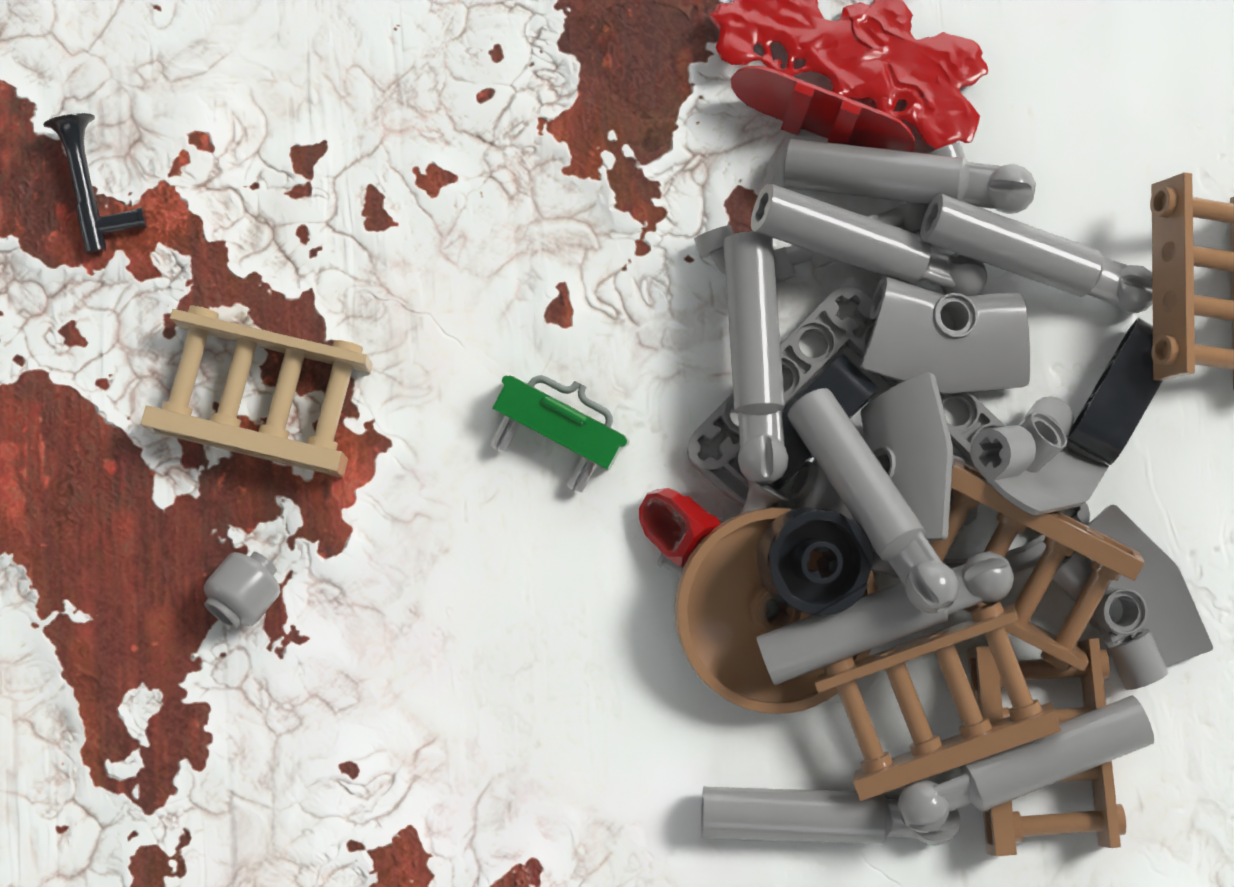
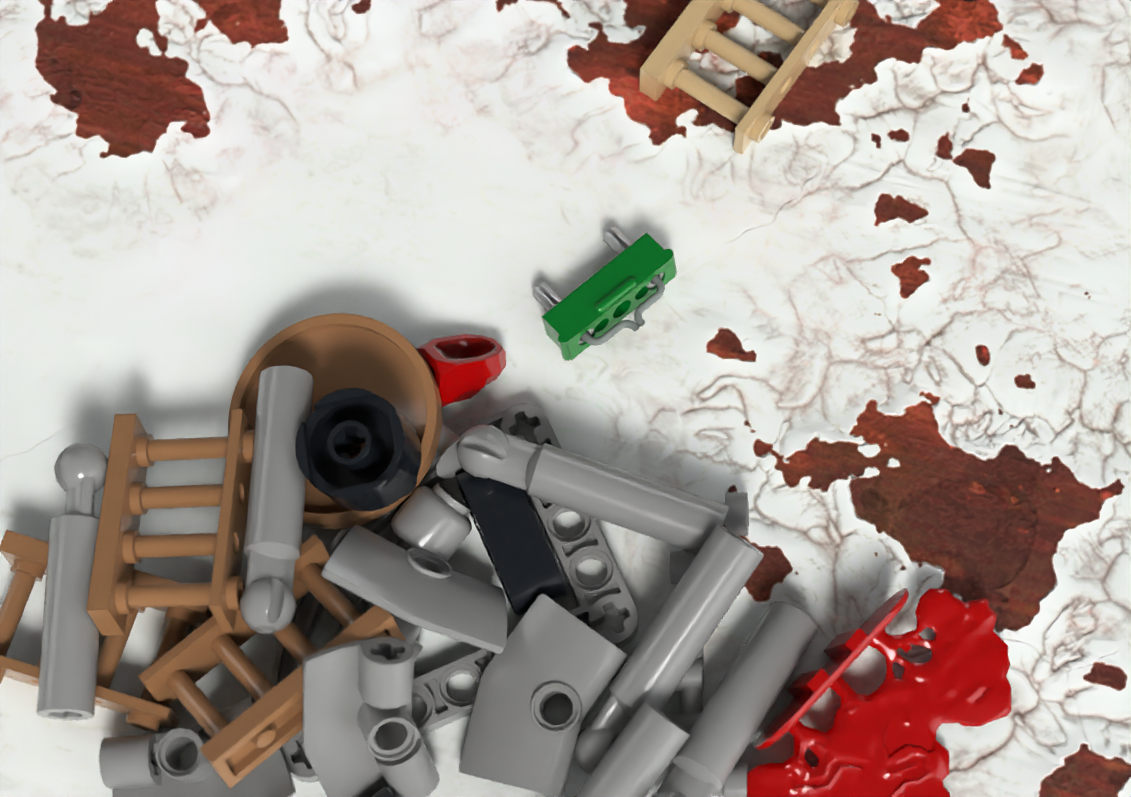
camera: 115 degrees right, 10 degrees down
light grey piece [701,786,960,846] -> none
light grey piece [787,388,959,613] -> none

